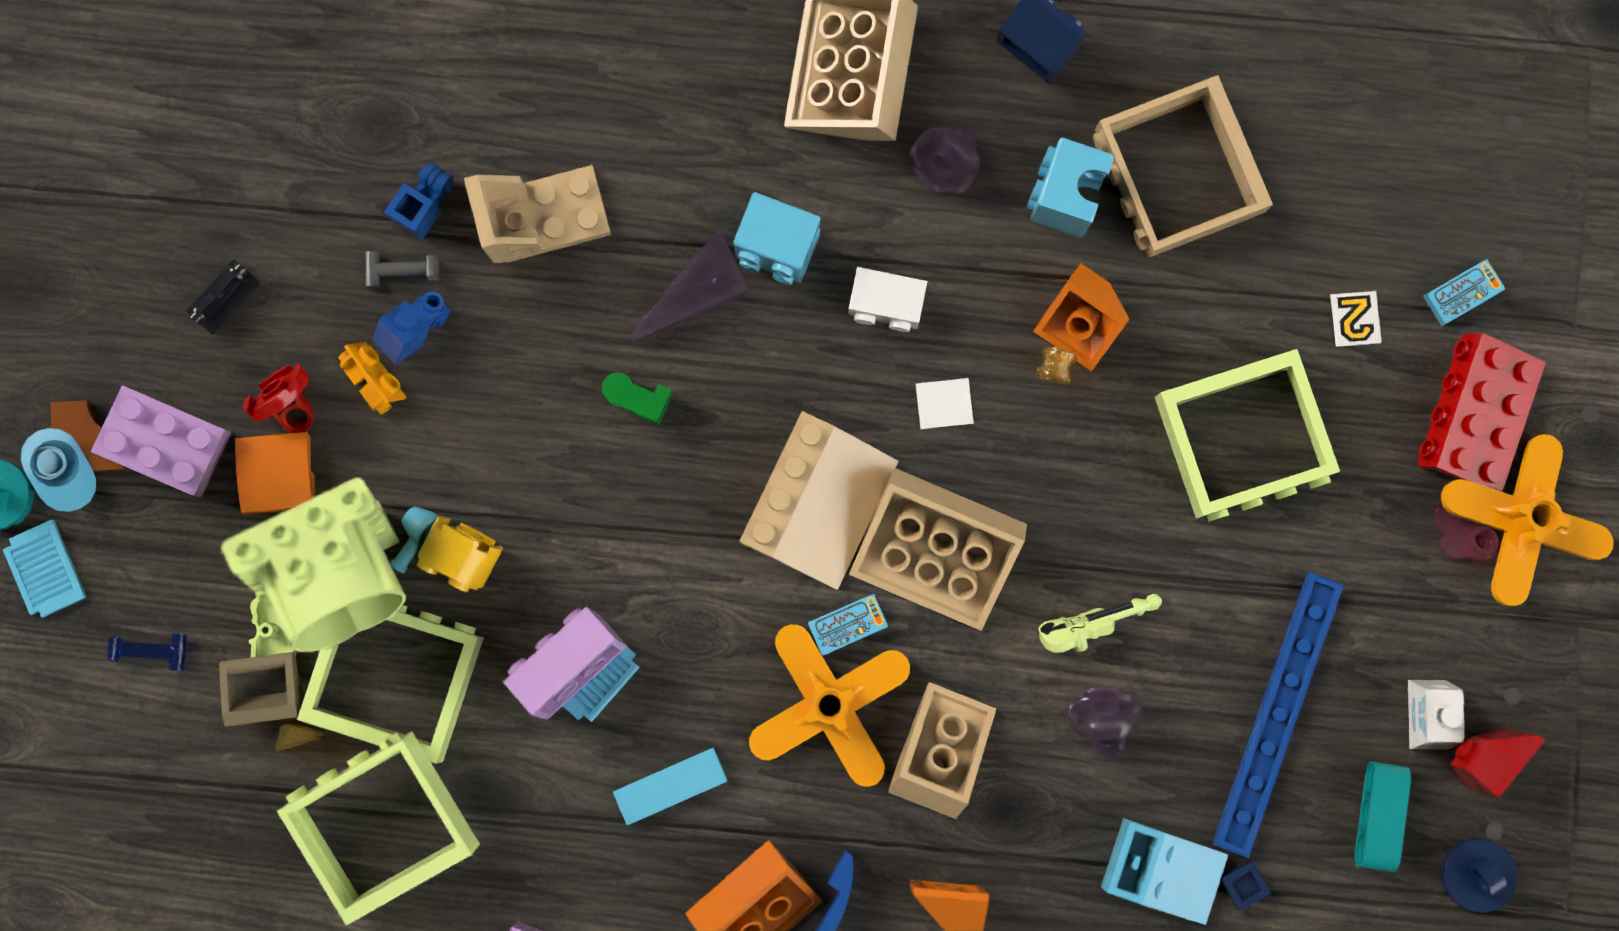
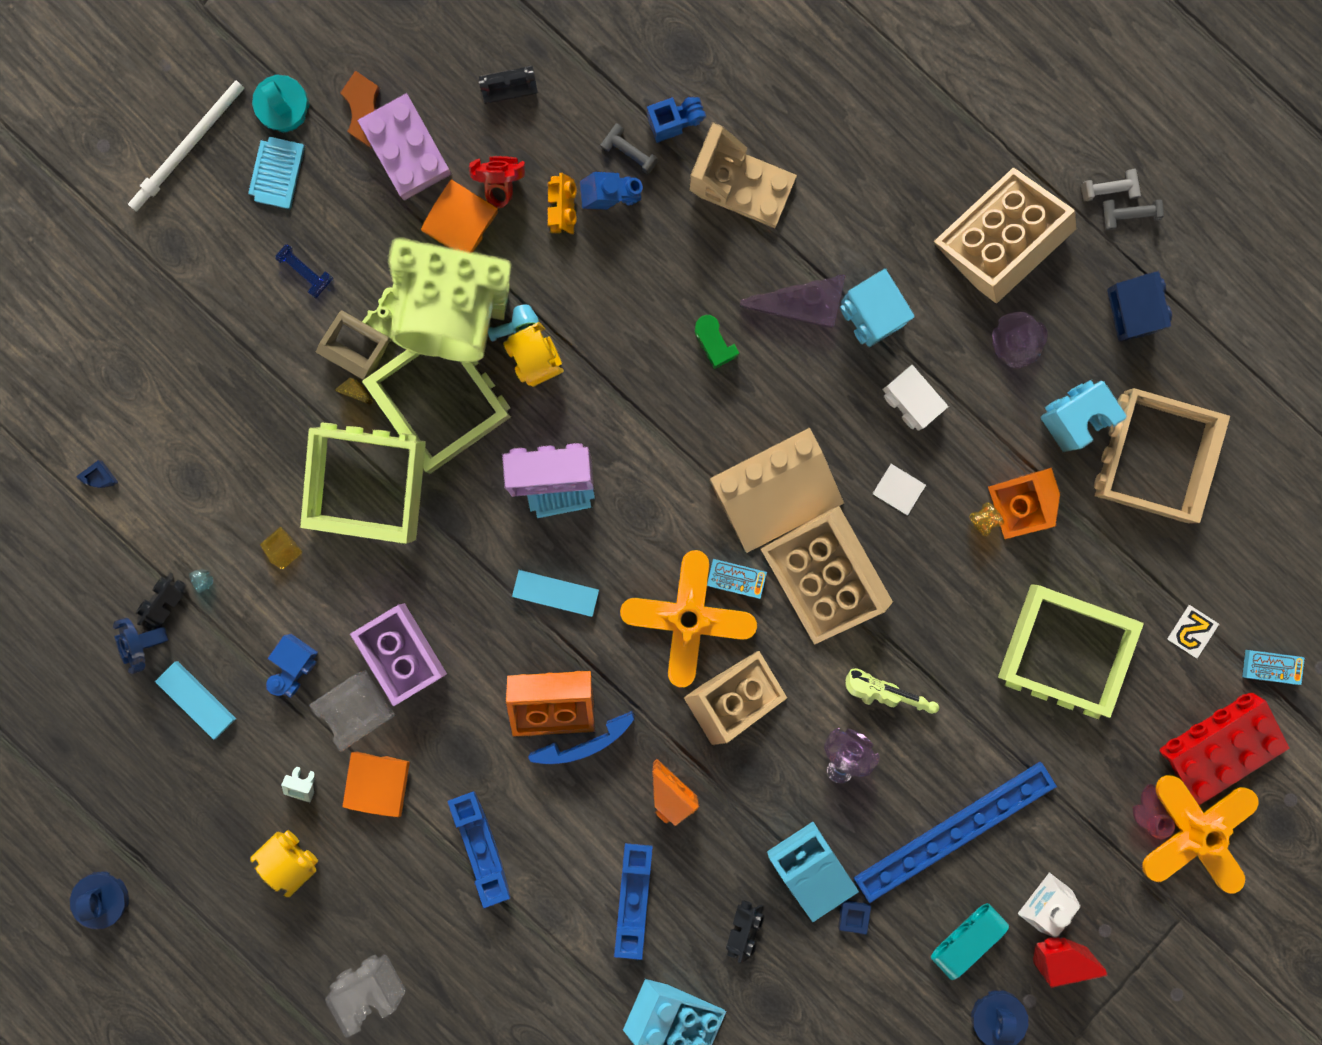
camera: 35 degrees right, 5 degrees up
medium azure piece [20,428,96,512] -> none

